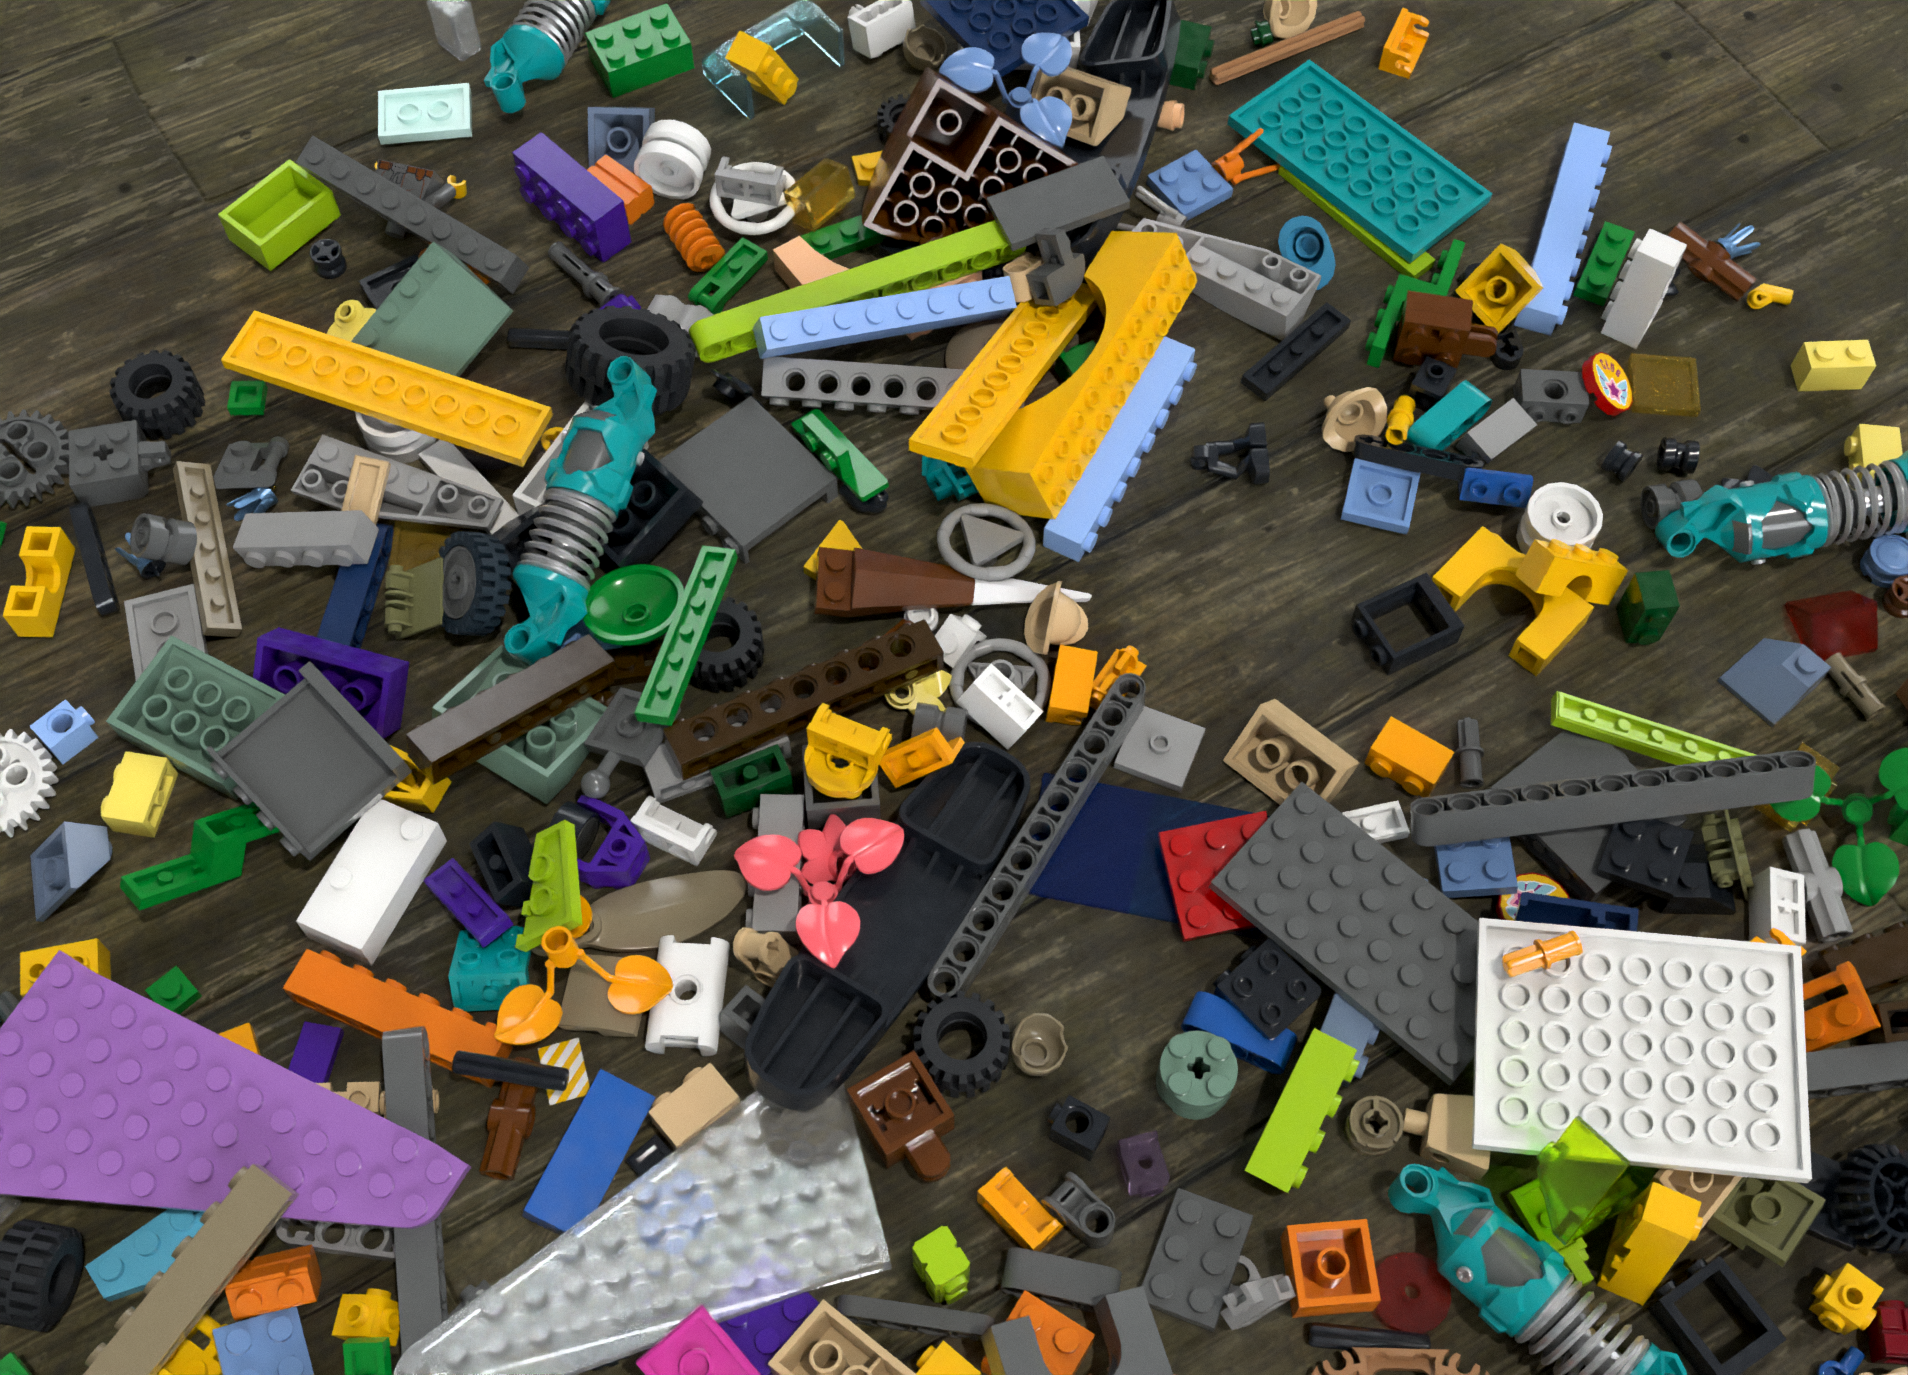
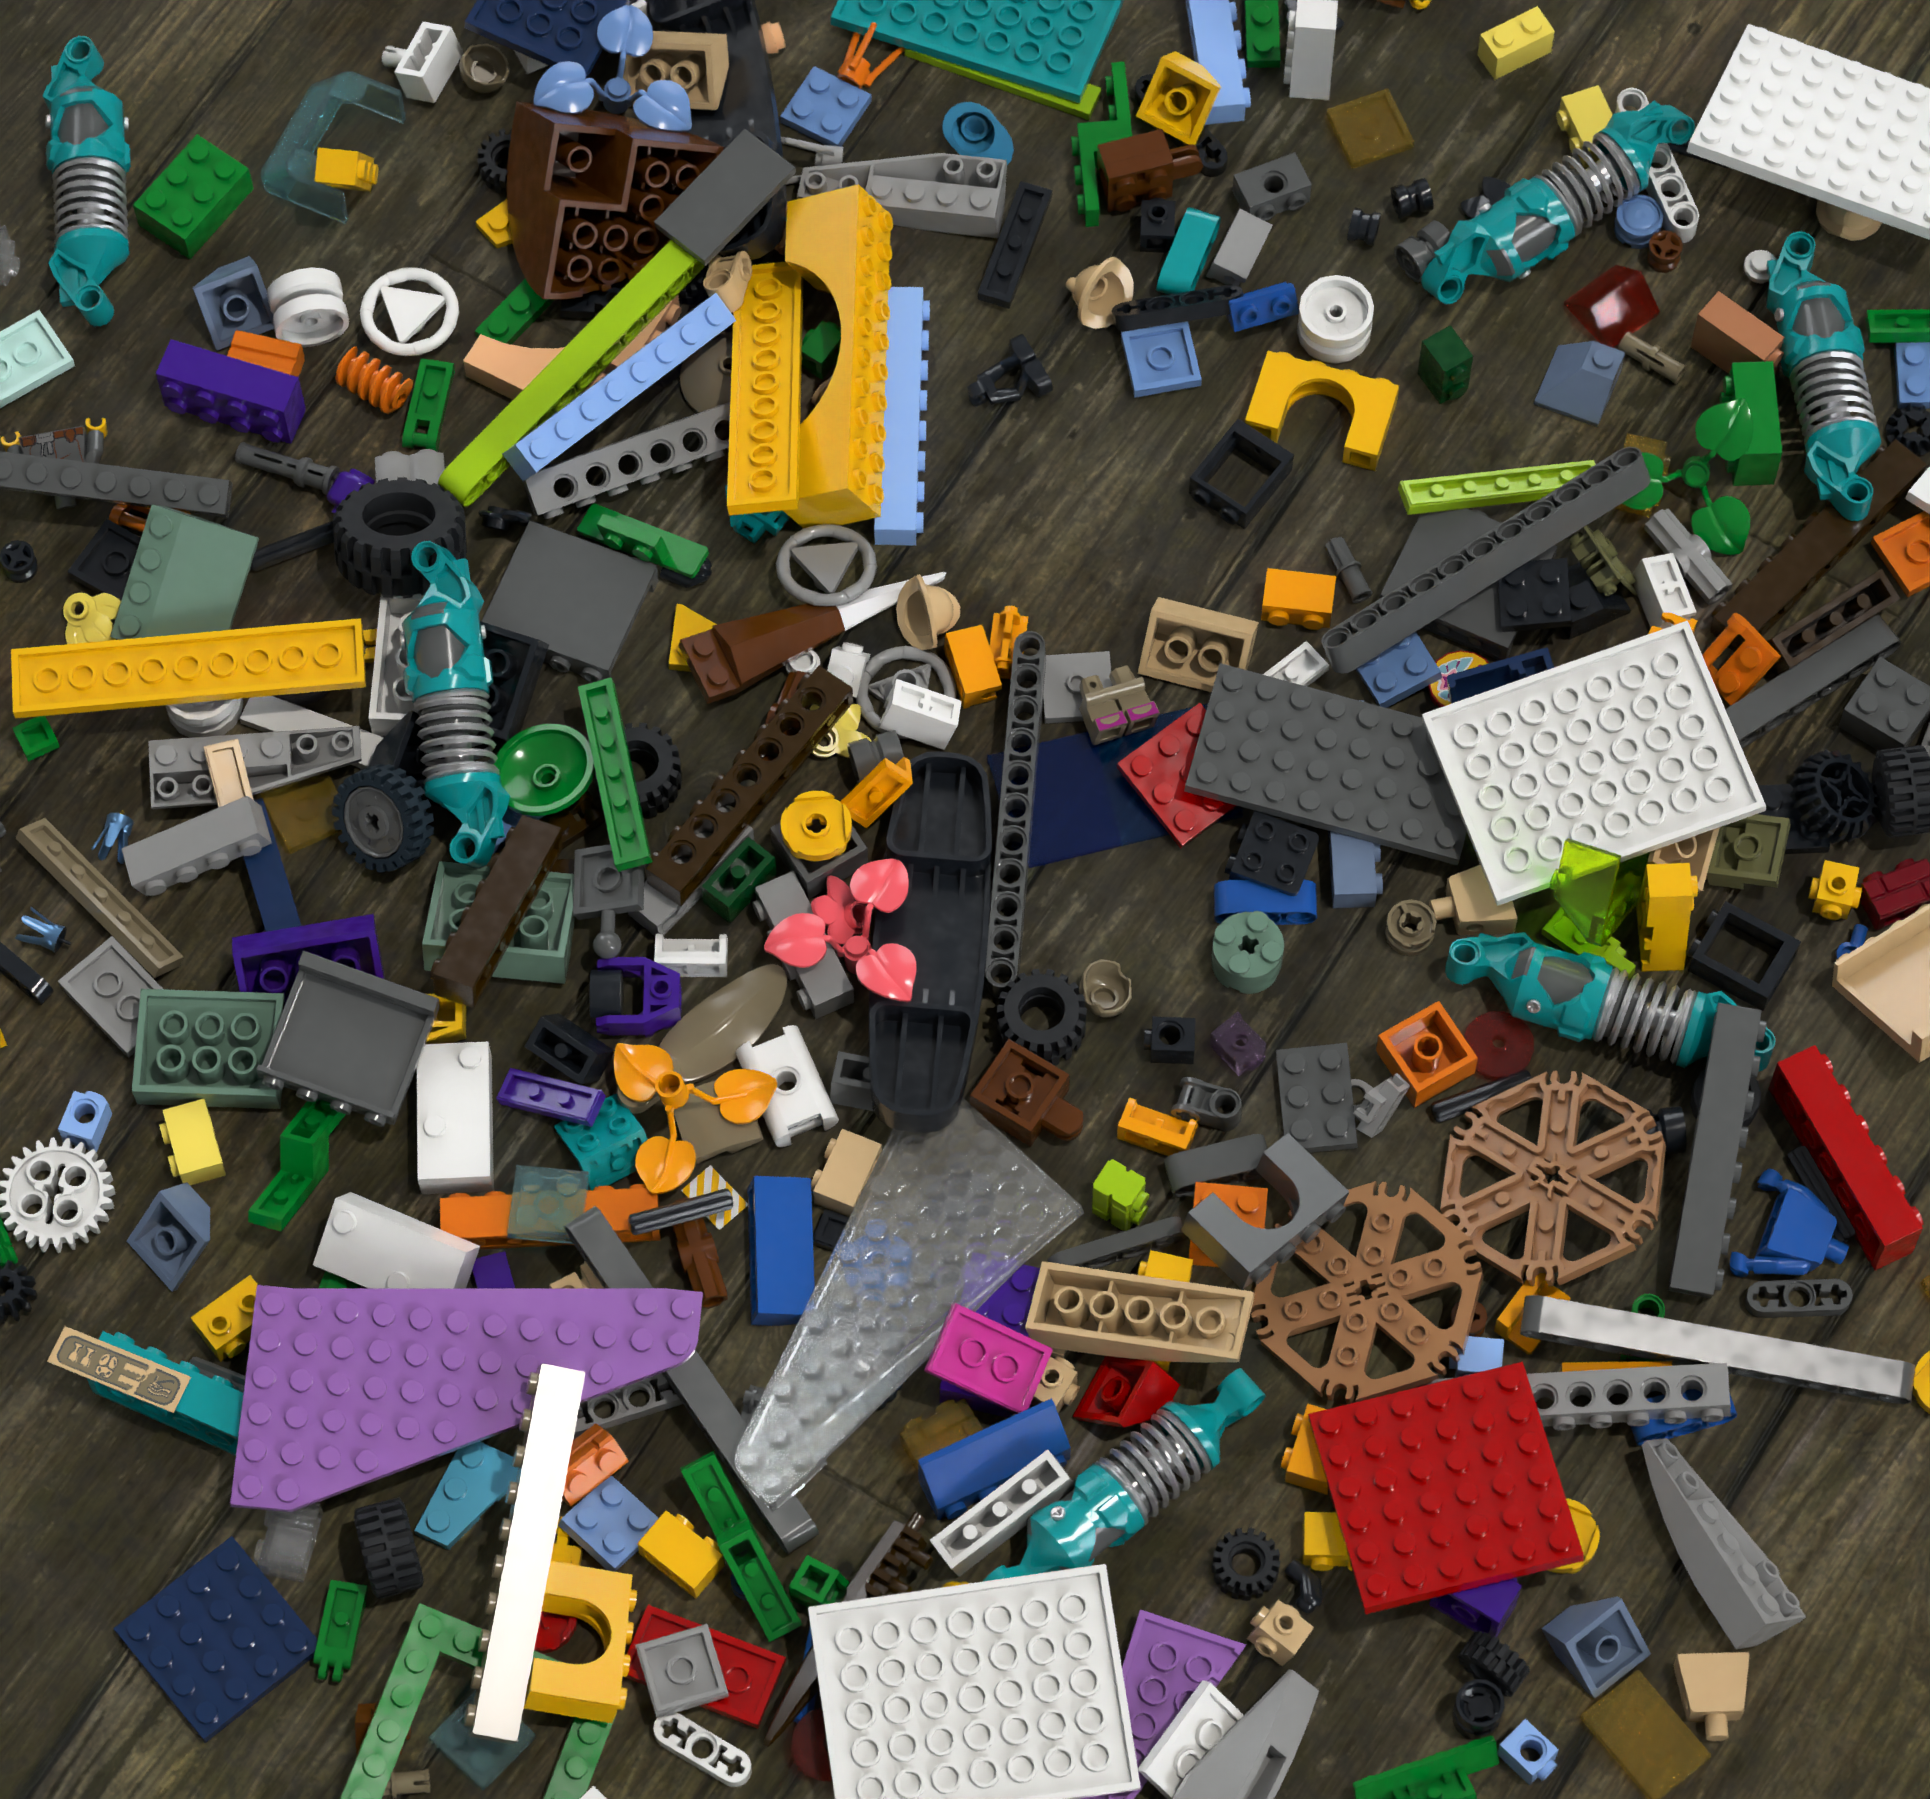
camera: 25 degrees left, 5 degrees up
dark grey wheel [130,513,197,565] -> none
dark grey plate [213,436,289,489] -> none
yellow brick [332,1288,400,1347] -> none
olive hinge [384,557,444,640] -> none
lime wing [515,820,583,952] -> none
light grey hinge [715,156,786,207] -> none
tan piece [733,927,799,987] -> none
clear yellow brick [783,158,856,232] -> none
yellow hinge [807,703,892,772] -> none
dark grey brick [1026,228,1085,306] -> none
lime brick [1244,1028,1360,1193] -> none
yellow pin [1385,395,1415,445] -> none
light orange axle [1502,930,1583,977] -> none
yellow arch [1515,539,1628,606] -> none
tile [1582,352,1632,416] -> none
none -> white brick [313,1192,480,1288]
none -> clear light blue plate [507,1165,590,1244]
none -> dark tan hips [1079,665,1160,746]

